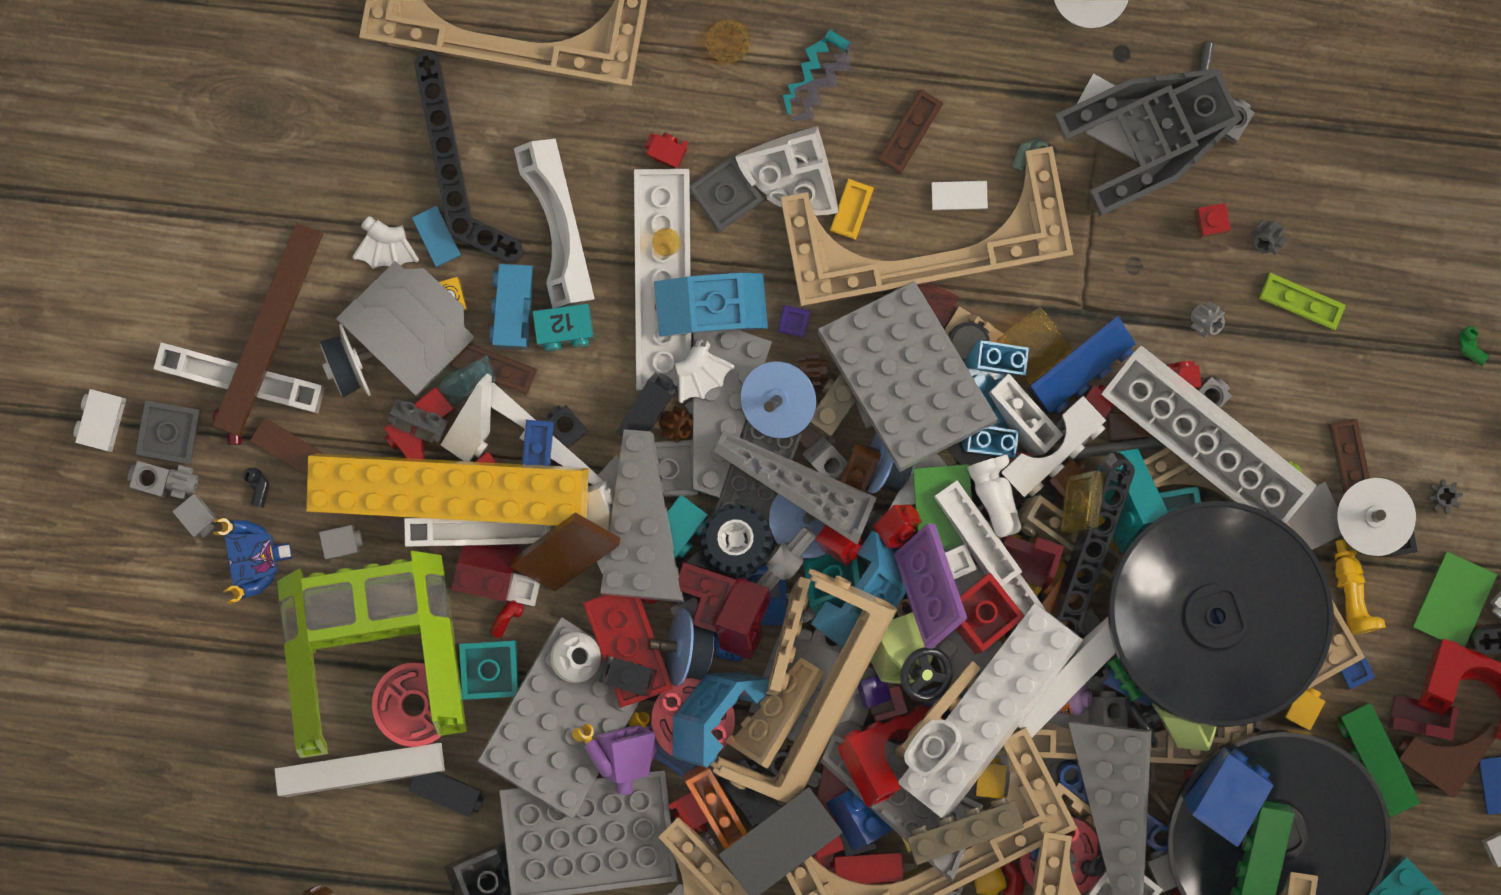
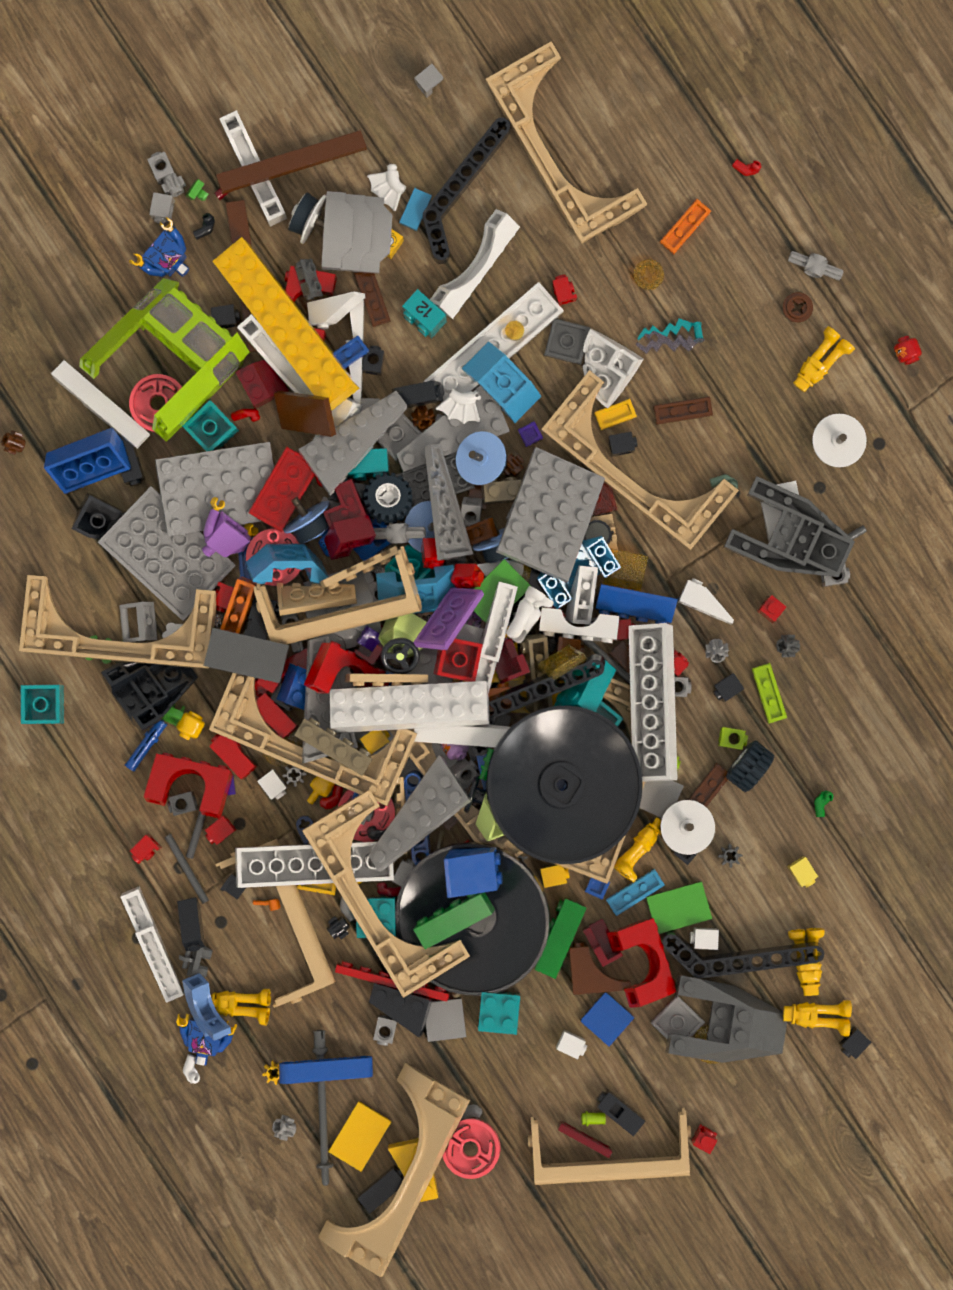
camera: 50 degrees right, 0 degrees up
white brick [73,389,126,452] -> none
dark grey plate [135,400,201,465] -> none
light grey brick [319,525,363,560] -> none
clear light blue hinge [438,355,497,403] -> none
dark azure wedge [490,264,534,350] -> none
white tile [508,573,540,606] -> none
white piece [550,632,601,683] -> none
black torso [599,655,658,697] -> none
white piece [904,720,962,778] -> none
white tile [931,181,988,211] -> none
white tile [945,544,977,579] -> none
none -> blue slope [44,427,131,494]
none -> bright green tile [185,179,209,201]
none -> black brick [211,304,241,329]
none -> light grey panel [414,64,443,98]
none -> dark azure tile [606,869,665,916]
none -> black brick [608,431,638,457]
none -> white slope [678,578,734,625]
none -> black brick [713,673,744,702]
none -> lime brick [718,727,748,750]
none -> black wheel [726,740,775,793]

